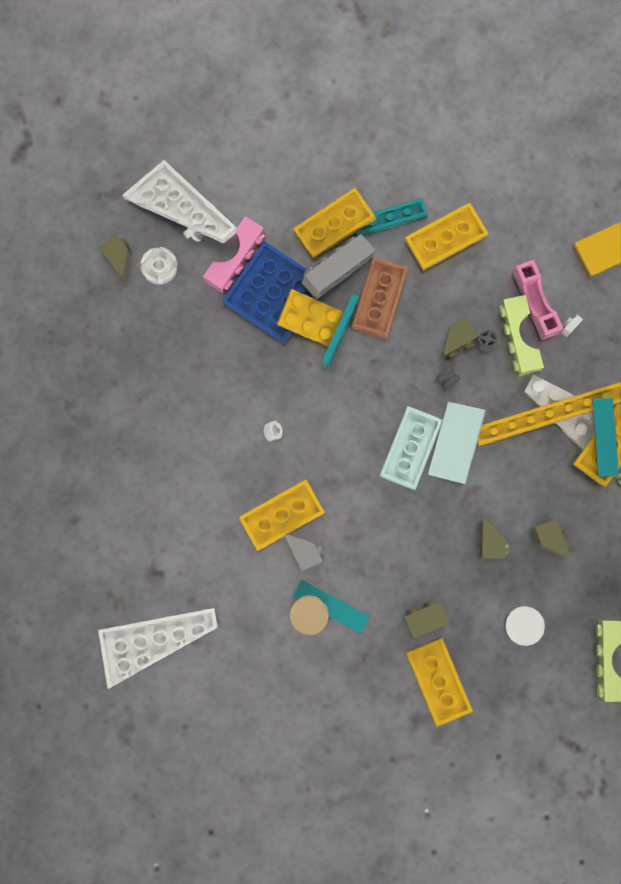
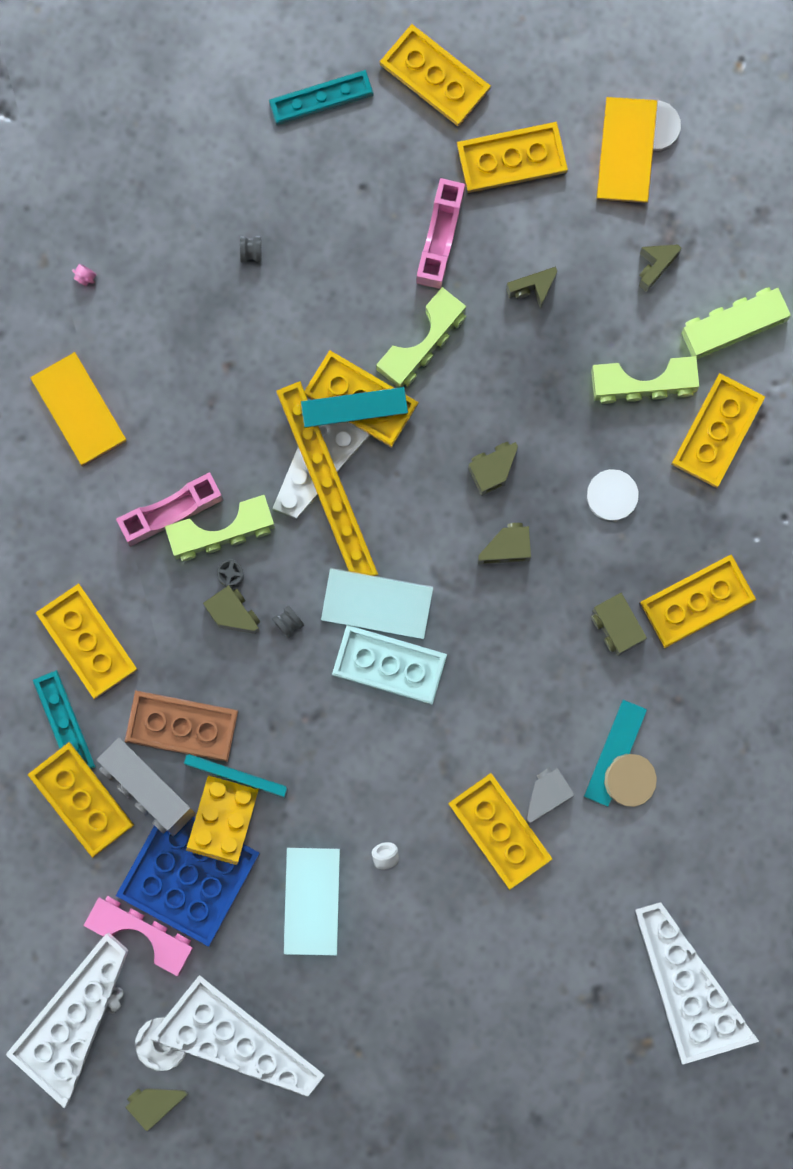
camera: 100 degrees left, 0 degrees up
white plate [561,315,583,338] -> none
none -> white wing [149,975,325,1097]
none -> light aqua tile [284,848,340,956]
none -> yellow plate [671,373,765,488]

